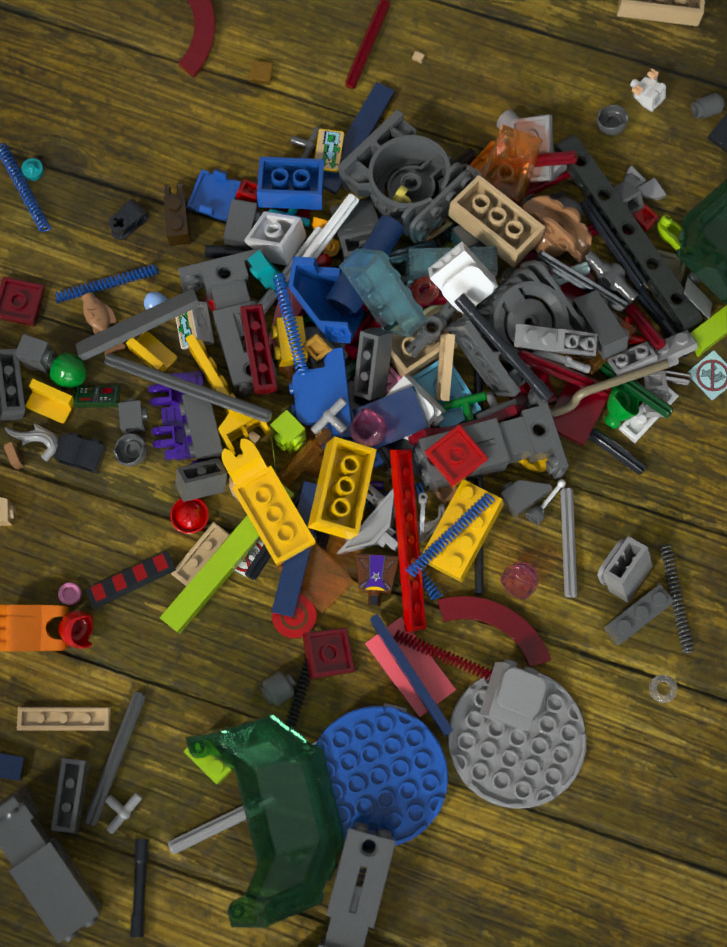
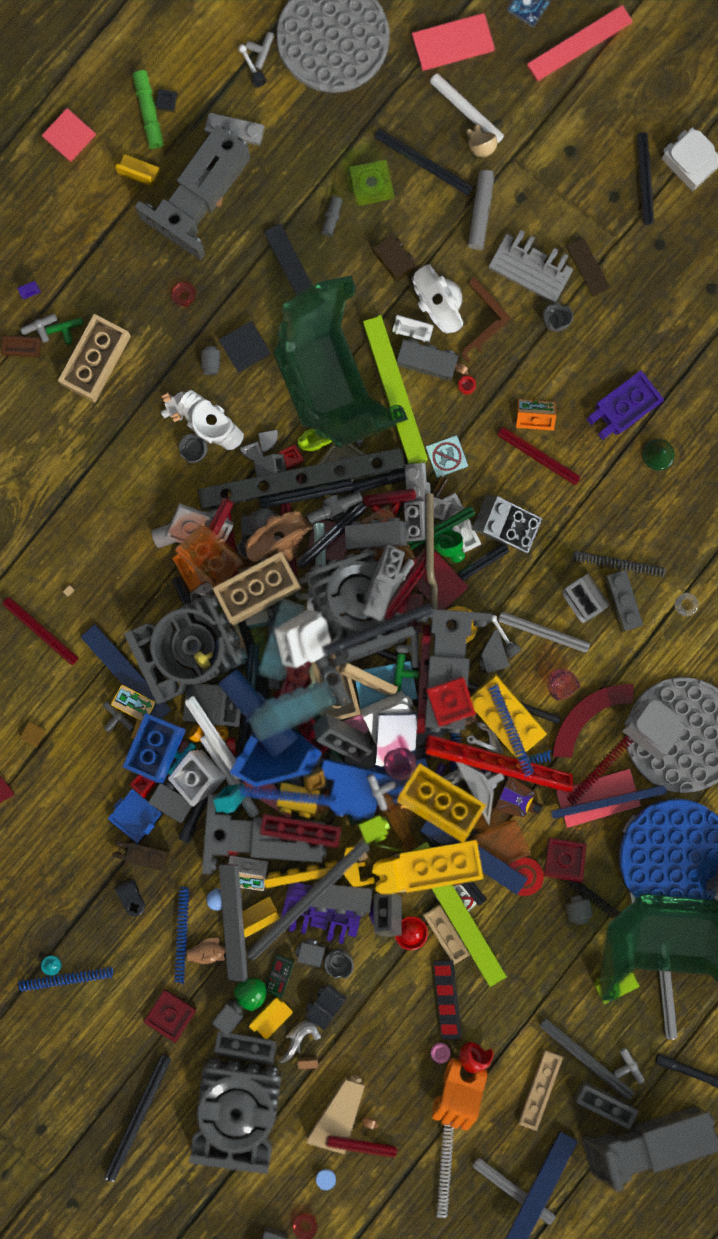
camera: 70 degrees left, 10 degrees up
white sticker [684,278,712,319] -> none
none -> white piece [178,390,244,450]
none -> dark grey slope [472,495,542,553]

